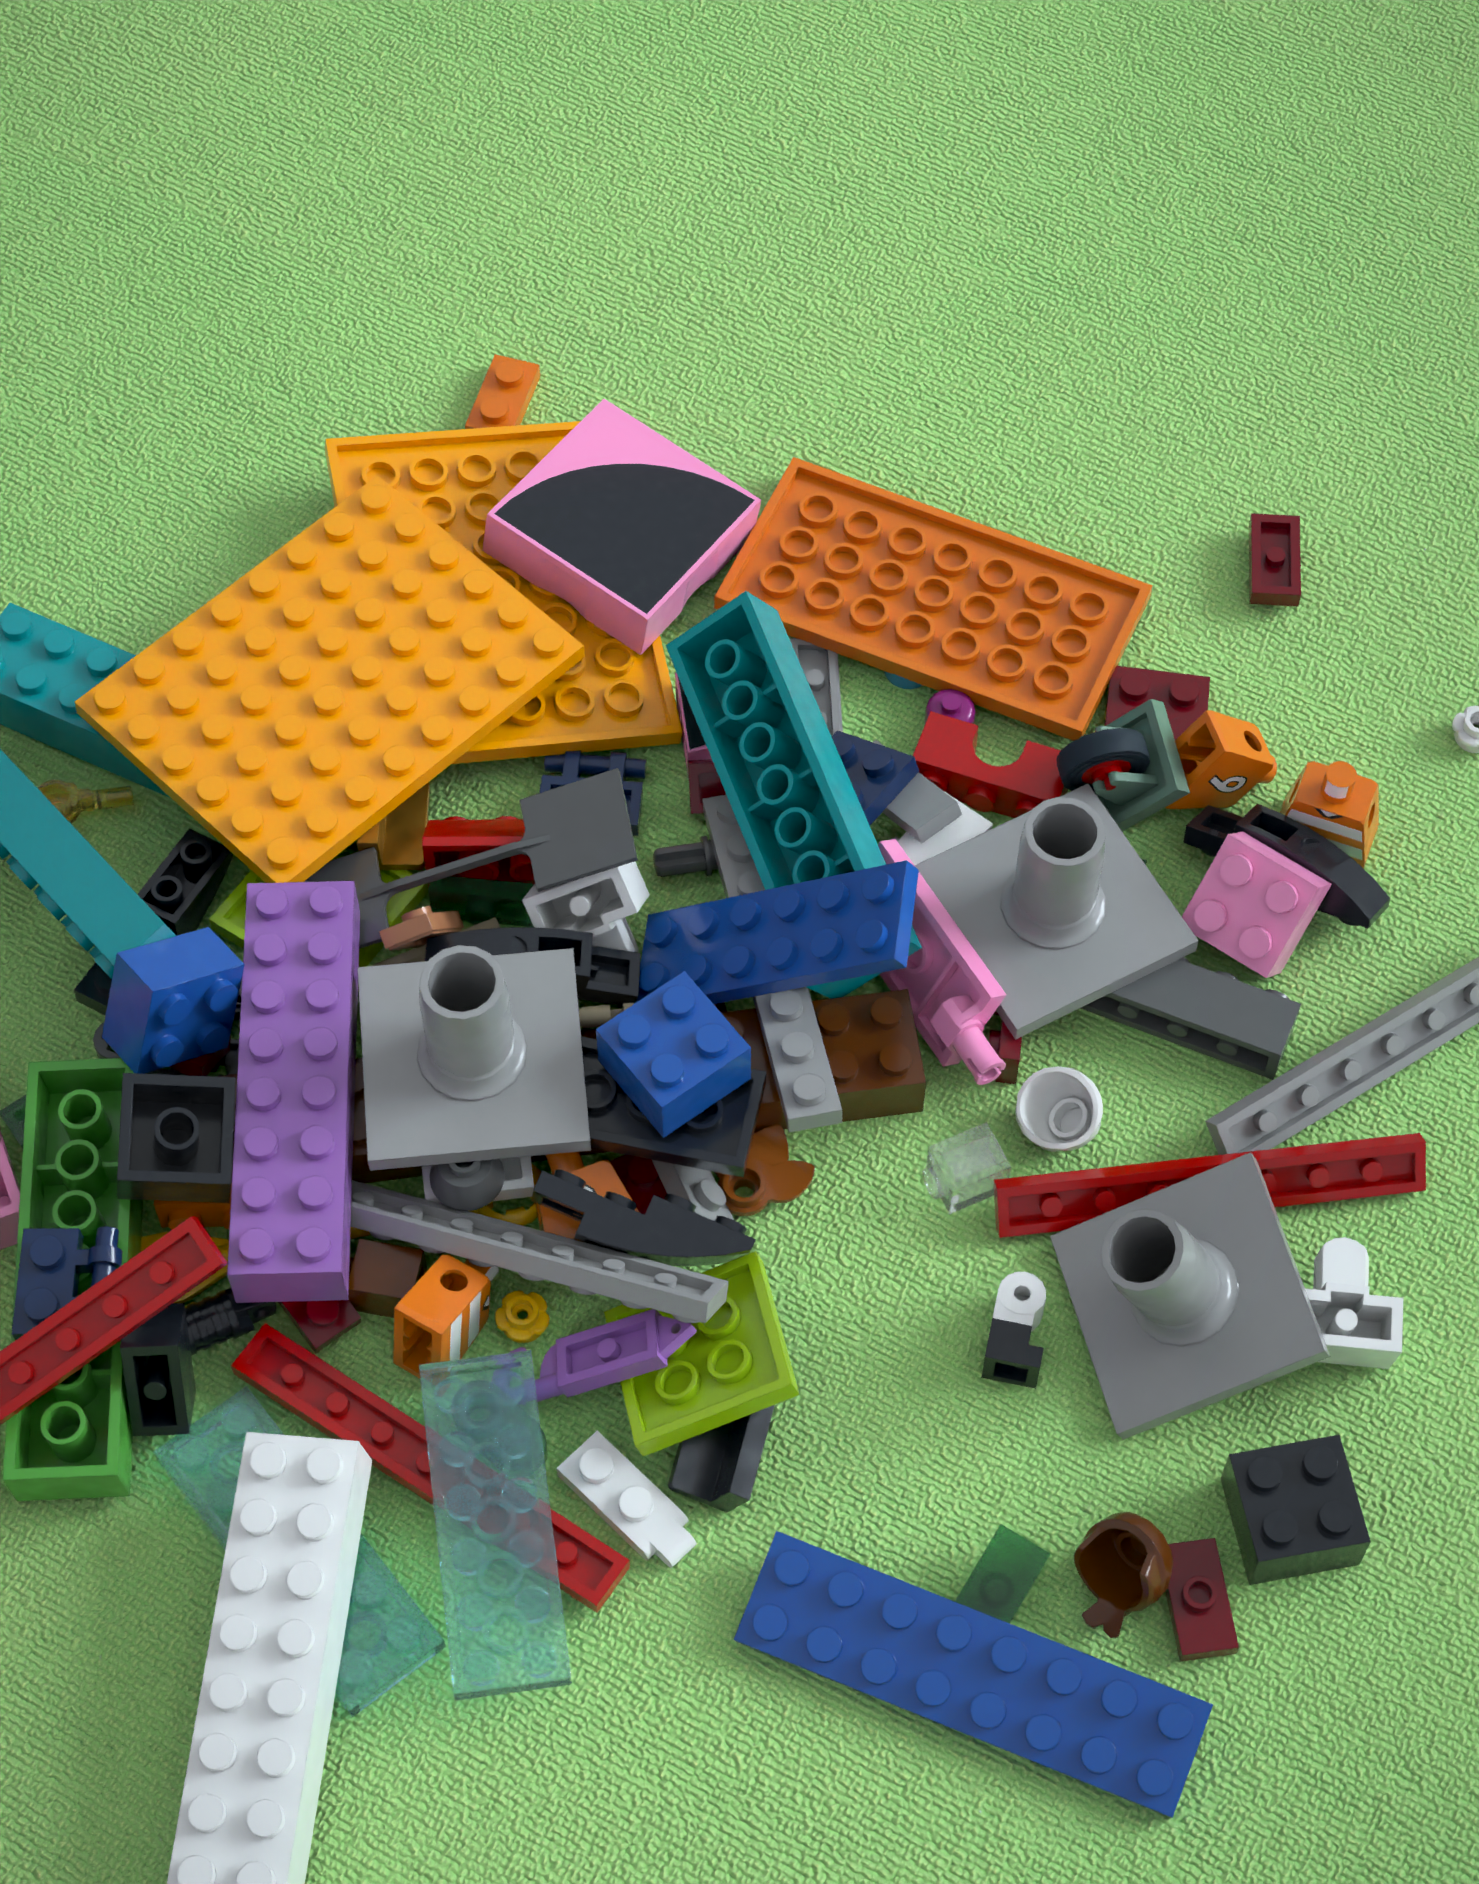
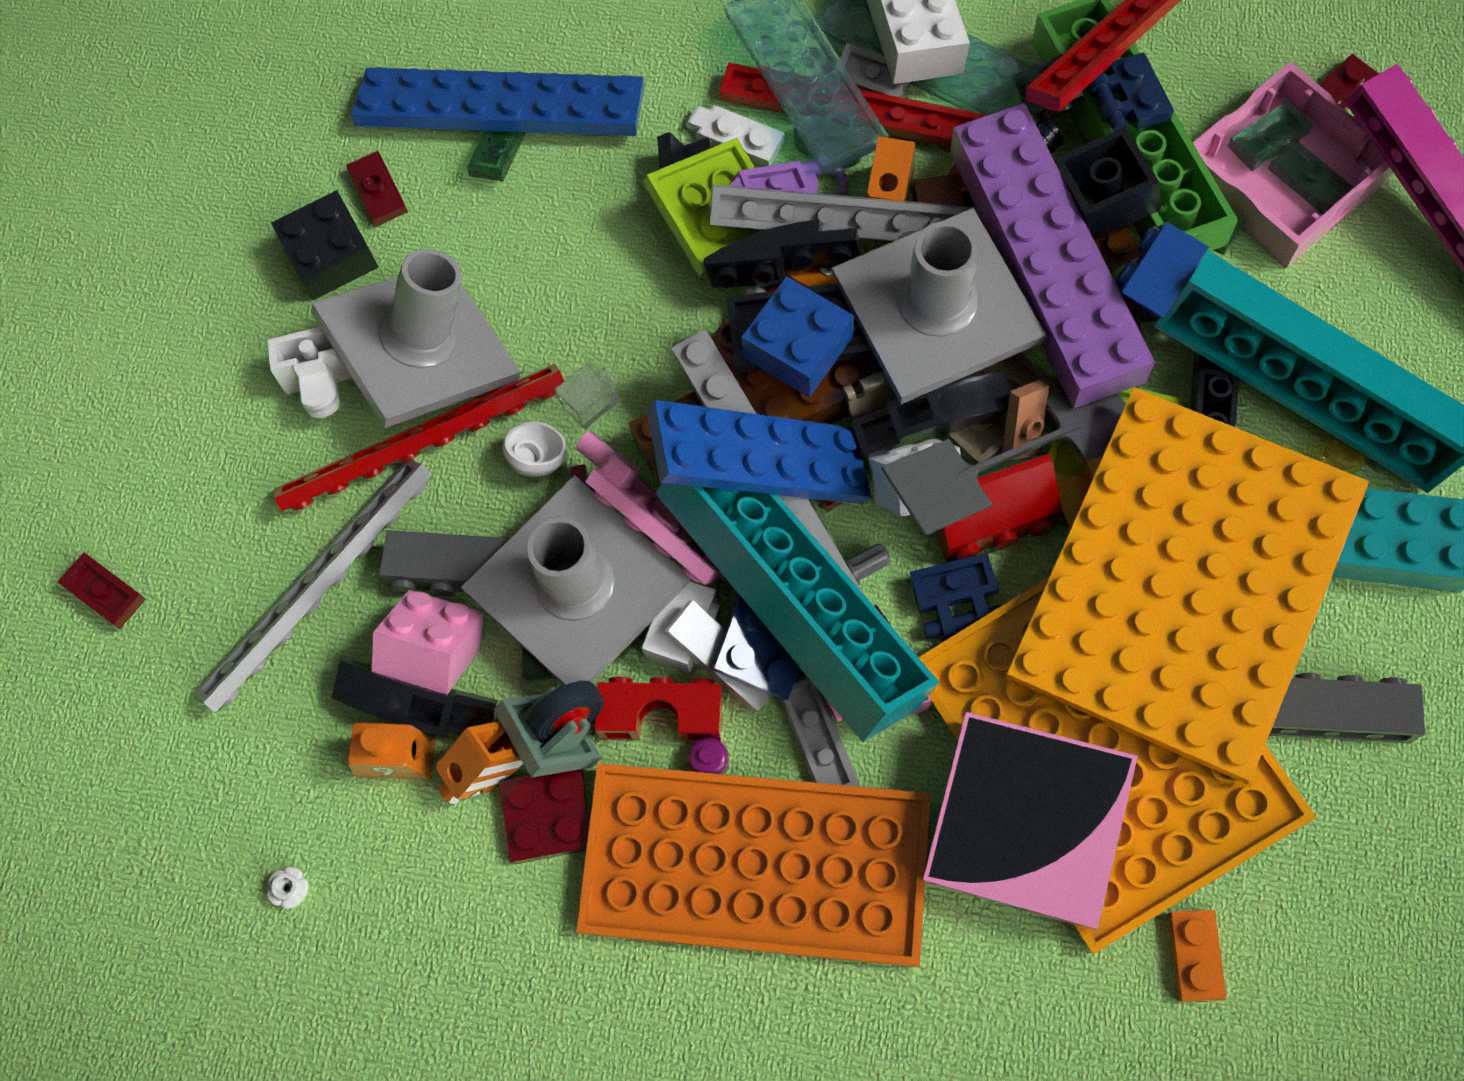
camera: 170 degrees right, 10 degrees up
leg [981,1272,1046,1389] -> none
reddish brown hat [1074,1512,1173,1639] -> none
dark red plate [1249,513,1301,607] -> none
none -> light grey plate [833,43,909,97]
none -> dark grey brick [1269,673,1425,743]

